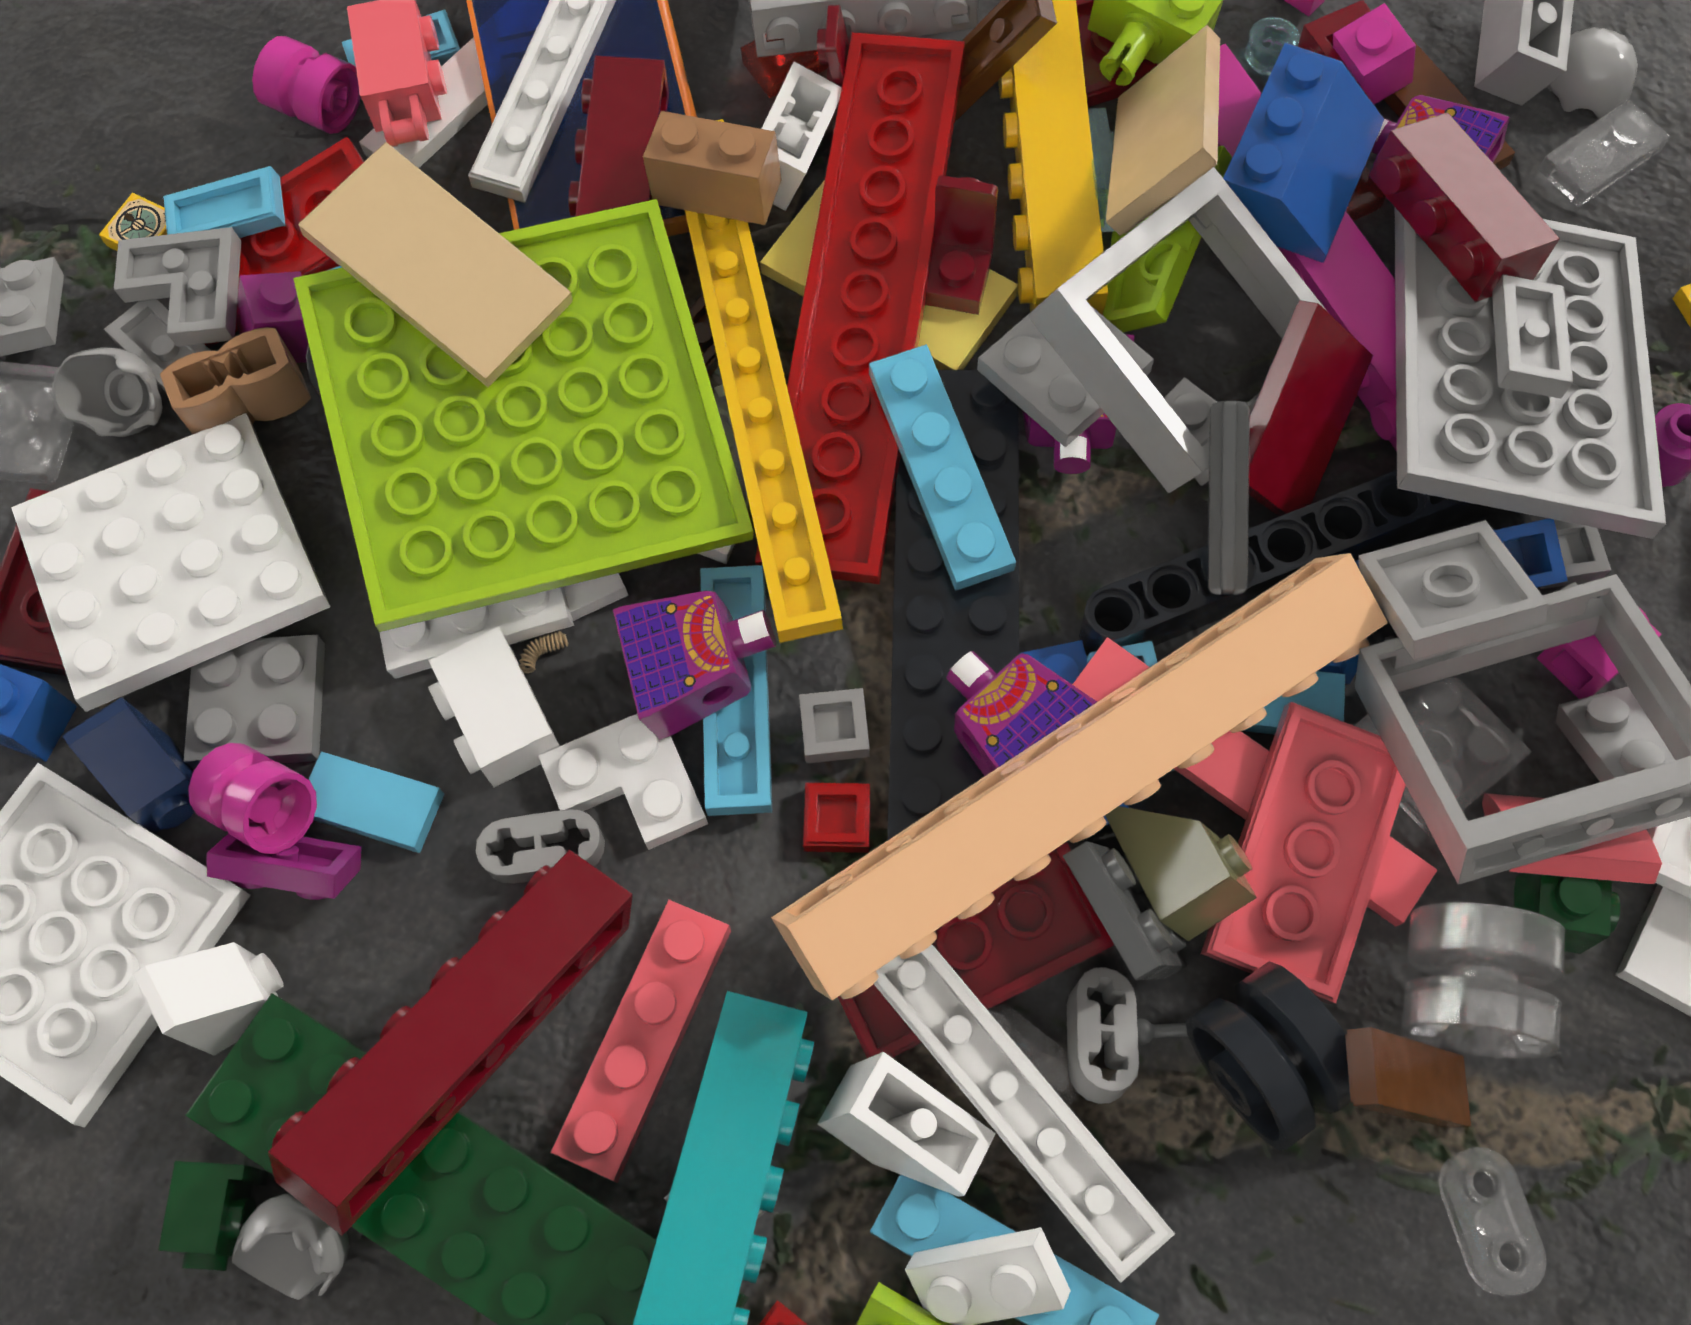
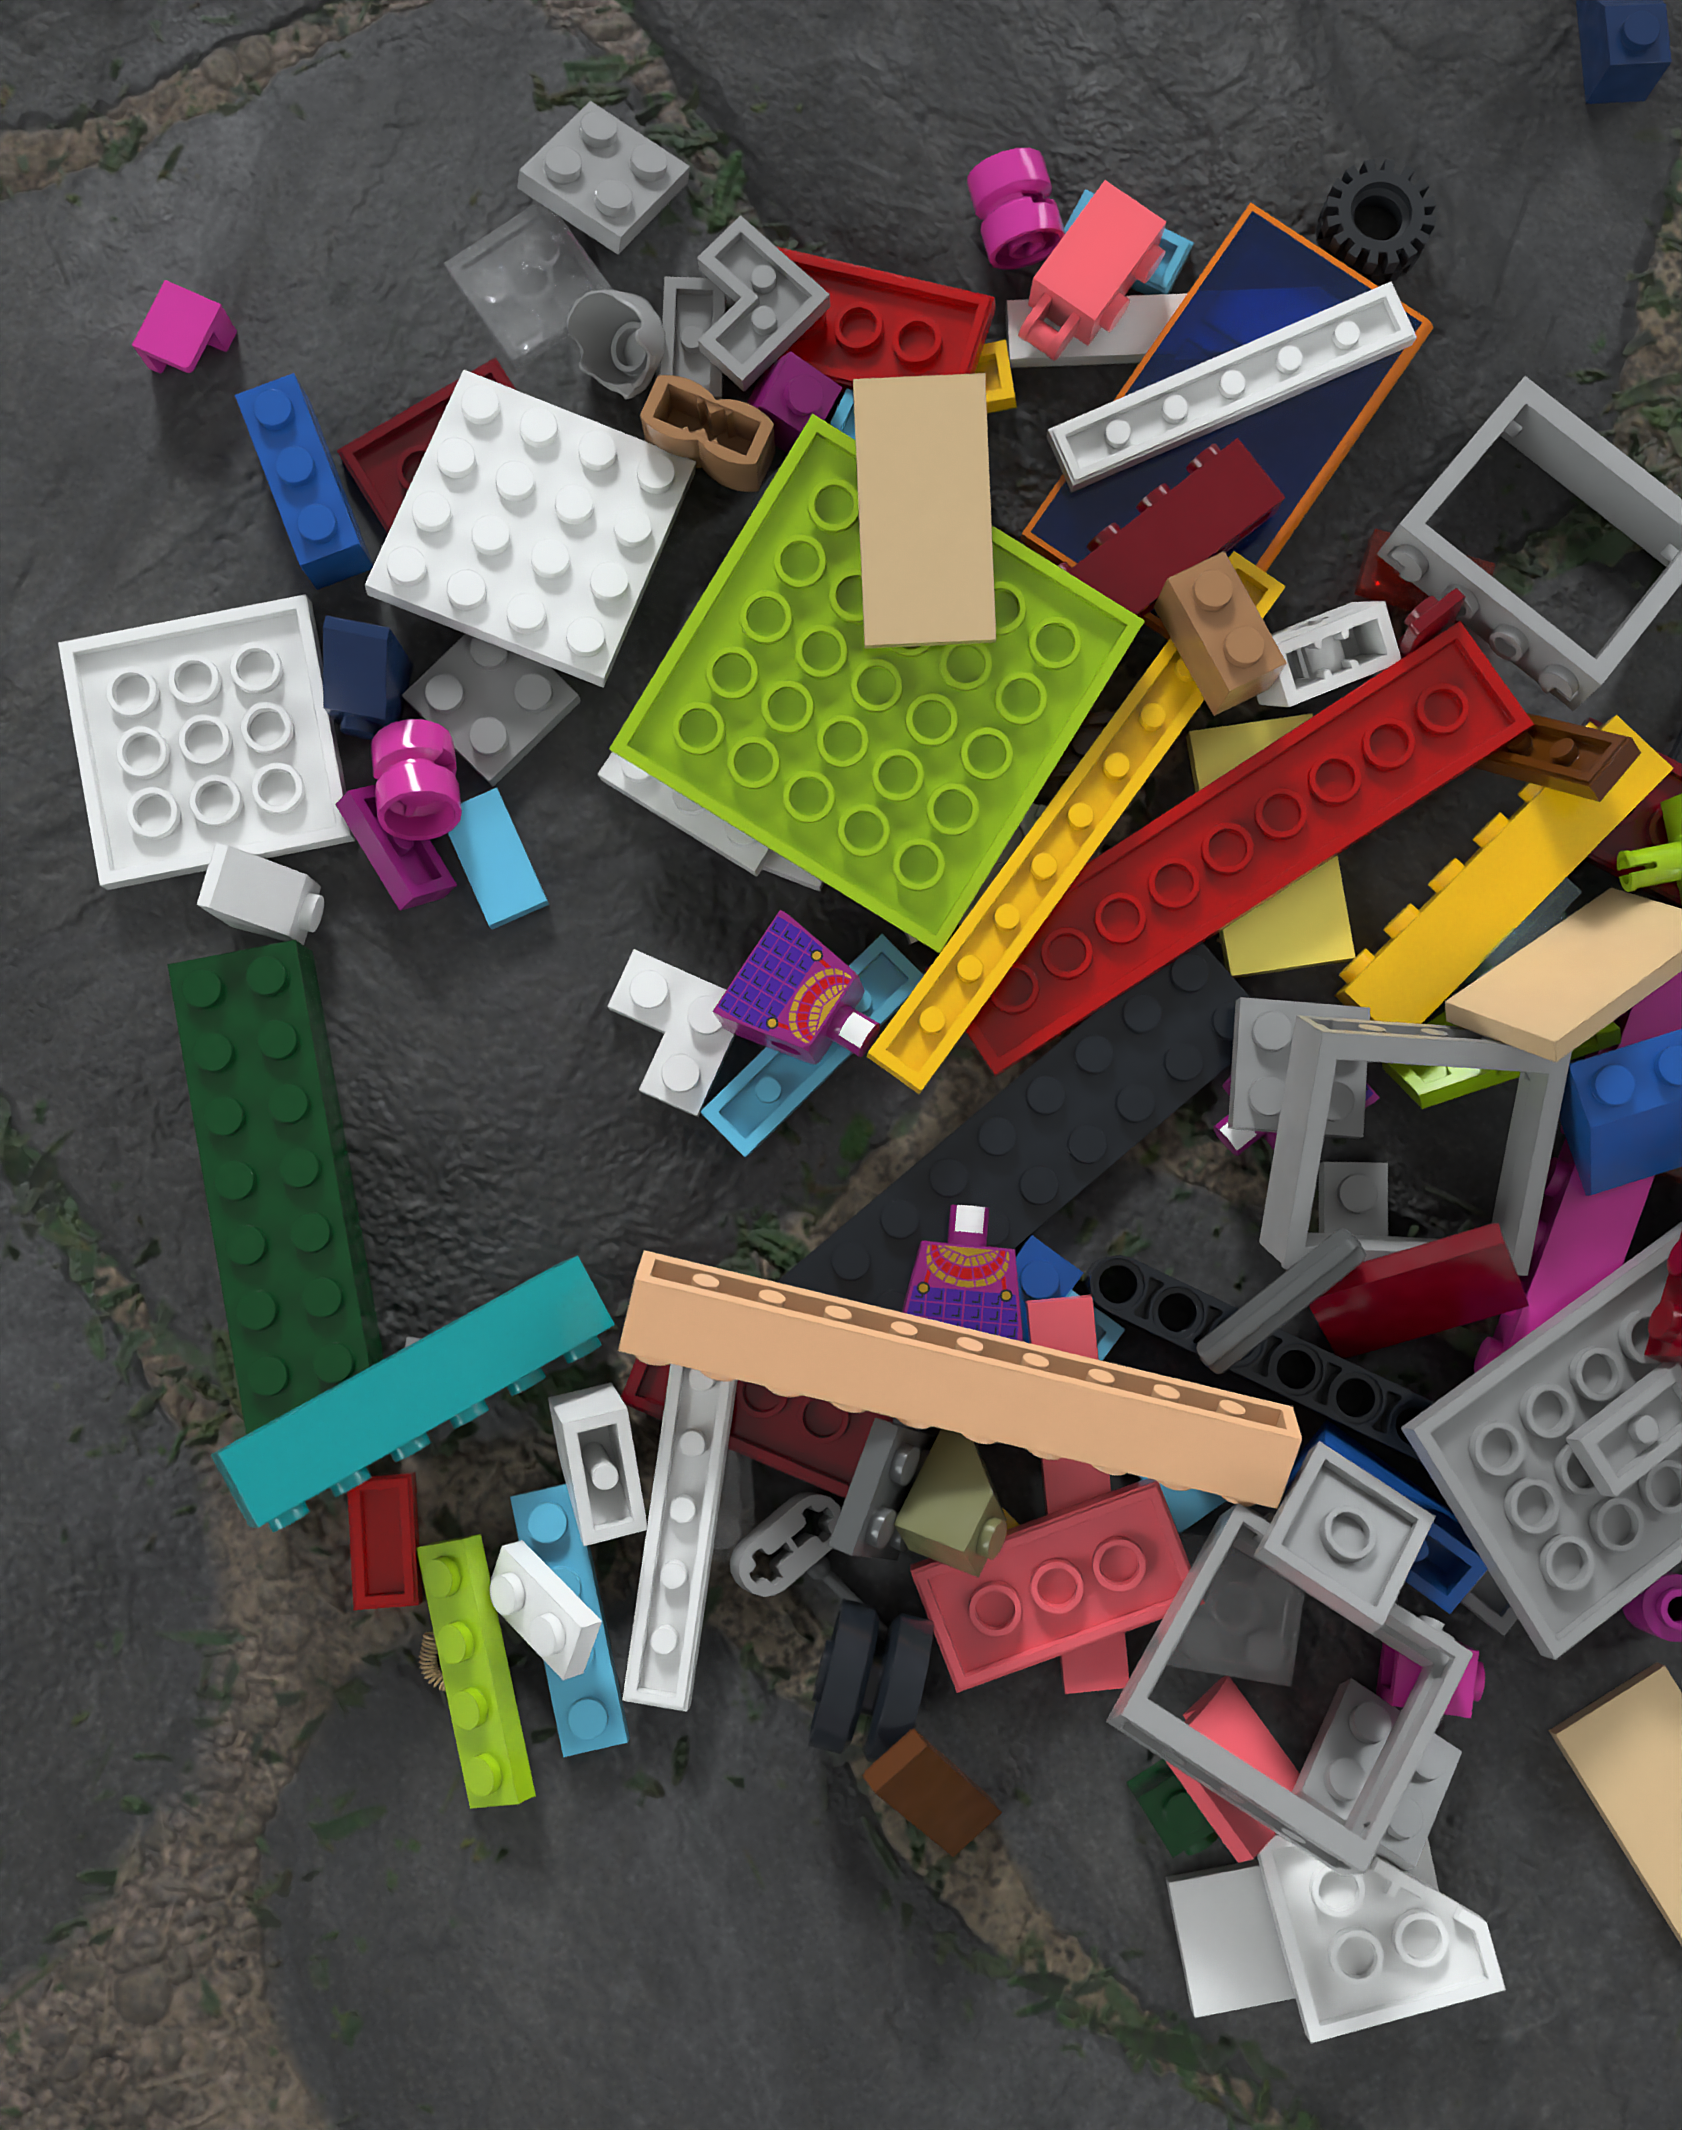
camera: 40 degrees right, 15 degrees up
tile [99,193,167,251] -> none
dark green brick [158,1161,268,1271] -> none
medium azure tile [163,166,286,238] -> none
light grey hair [232,1194,350,1300] -> none
dark red brick [268,850,633,1236] -> none
white brick [428,626,560,788] -> none
light grey beam [476,809,605,884] -> none
tan leg [519,631,568,673] -> none
coral plate [551,900,731,1183] -> none
light grey plate [799,688,870,763] -> none
red tile [803,783,871,853] -> none
medium azure plate [869,344,1016,591] -> none
dark red bracket [925,175,998,315] -> none
clear wheel [1402,903,1565,1059] -> none
clear plate [1439,1147,1546,1296] -> none

